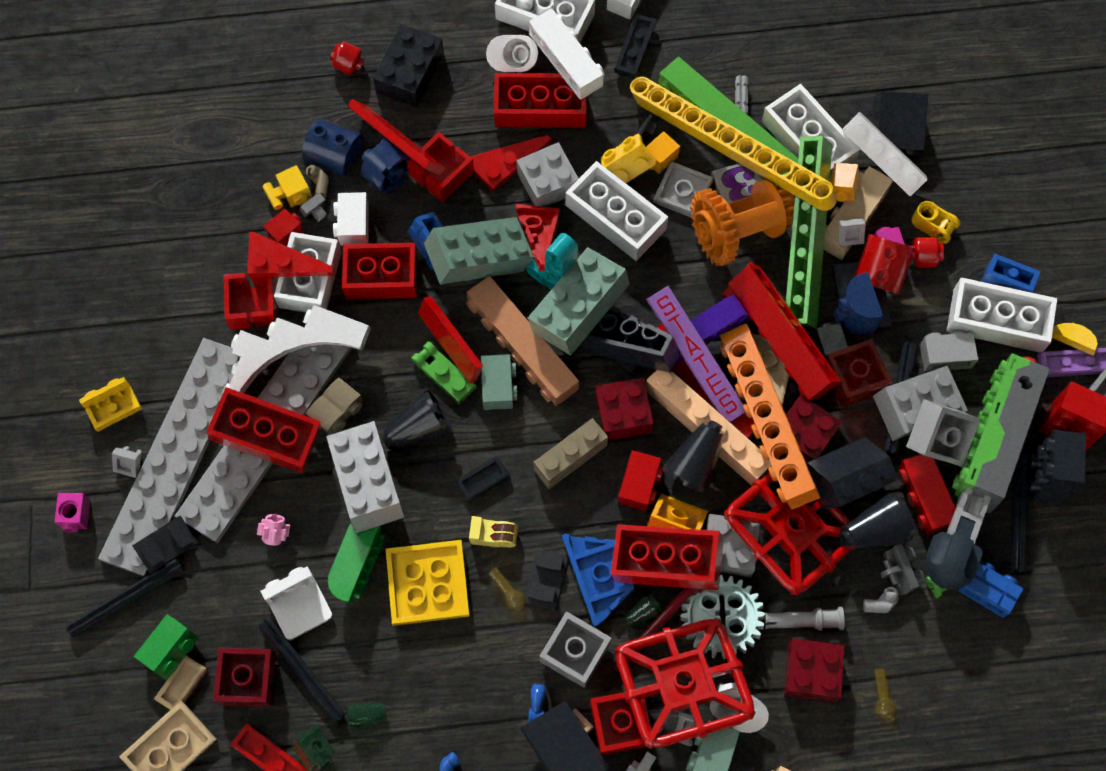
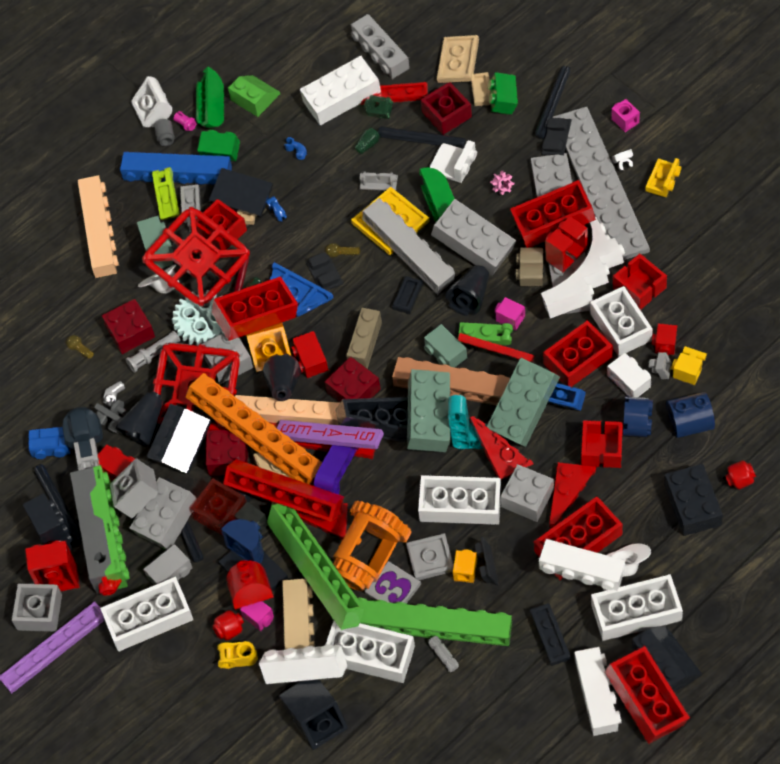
camera: 150 degrees right, 10 degrees down
red wing [247,232,334,277] -> none
dark tan arm [306,165,329,198] -> none
red tile [348,99,445,175] -> none
light yellow leg [469,516,518,547] -> none
light grey brick [539,611,611,688] -> none
yellow bracket [601,133,656,183] -> none
yellow beam [630,77,837,211] -> none
light orange brick [830,163,860,202] -> none
light grey tile [838,218,865,247] -> none
blue brick [981,254,1041,293] -> none
yellow tile [1052,323,1097,356] -> none
none -> light grey hinge [360,172,398,190]
none -> light grey brick [362,198,455,295]
none -> dark pink brick [495,297,525,330]
none -> red piece [545,216,587,273]

